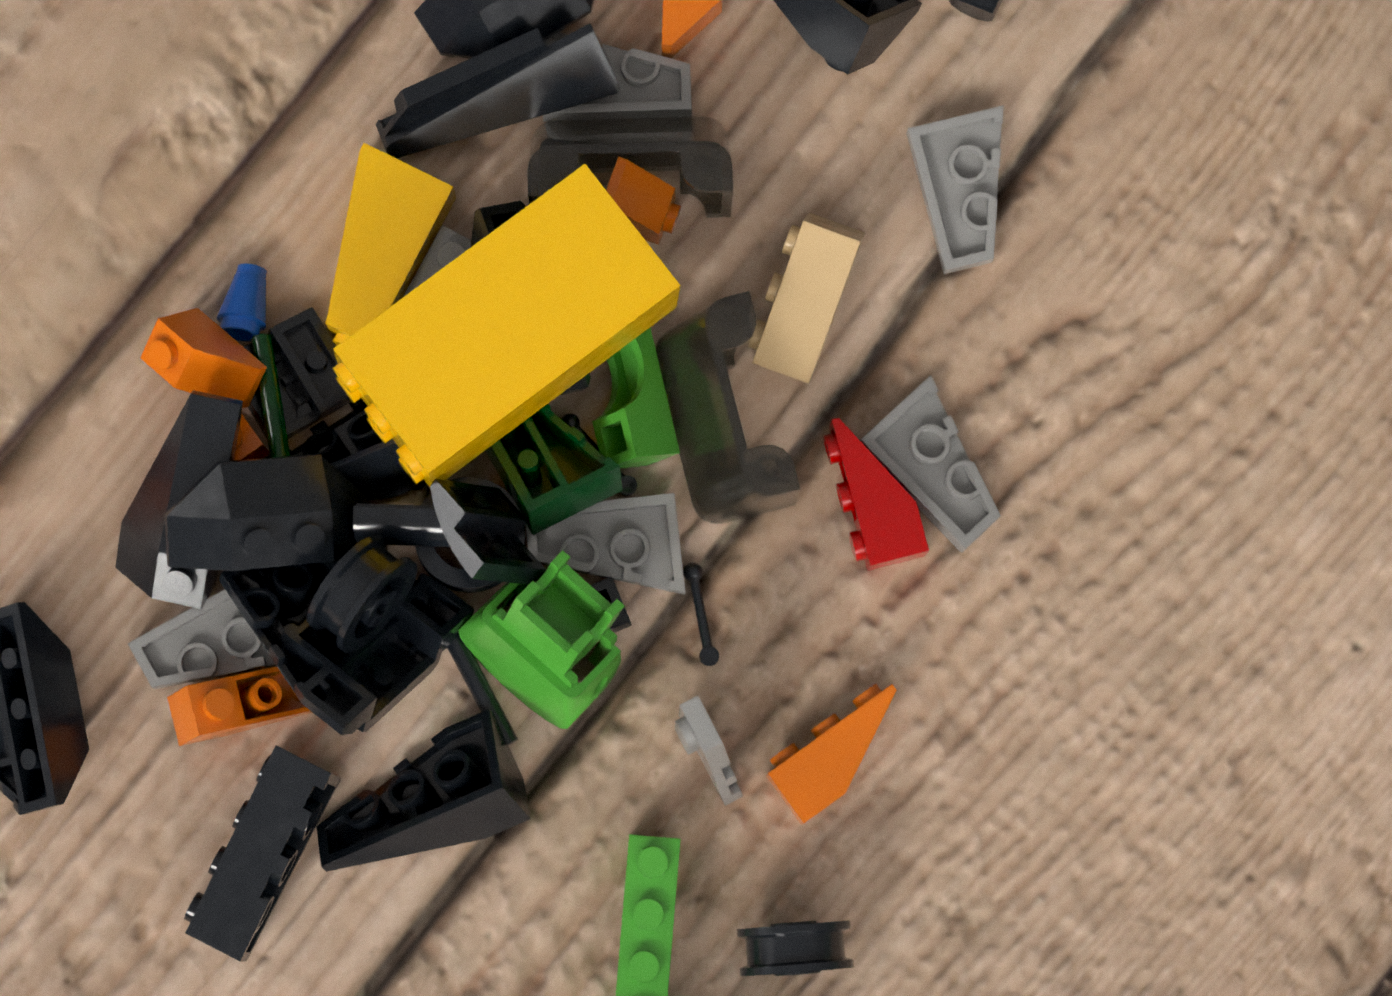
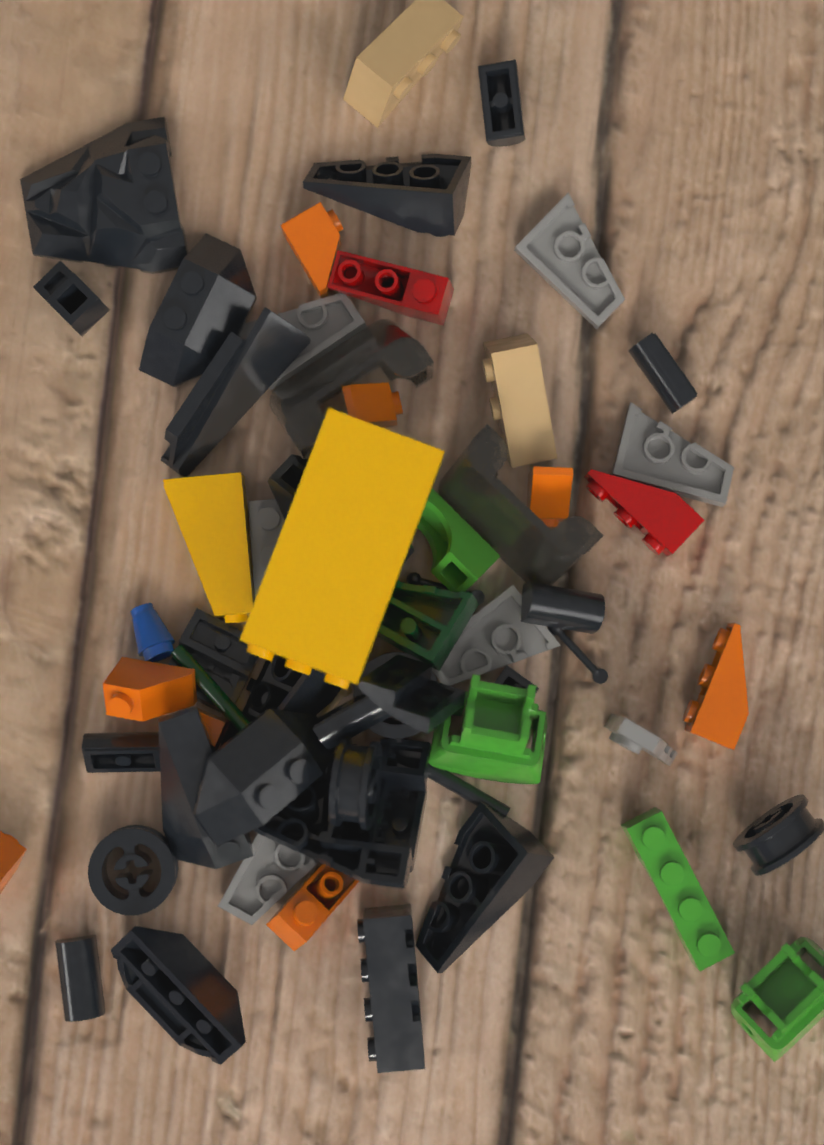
camera: 30 degrees left, 5 degrees up
none -> black brick [81,732,160,773]
none -> black wheel [88,825,179,916]
none -> red slope [327,250,454,326]
none -> black brick [521,581,605,634]
none -> orange slope [526,466,573,528]
none -> black brick [628,332,698,414]

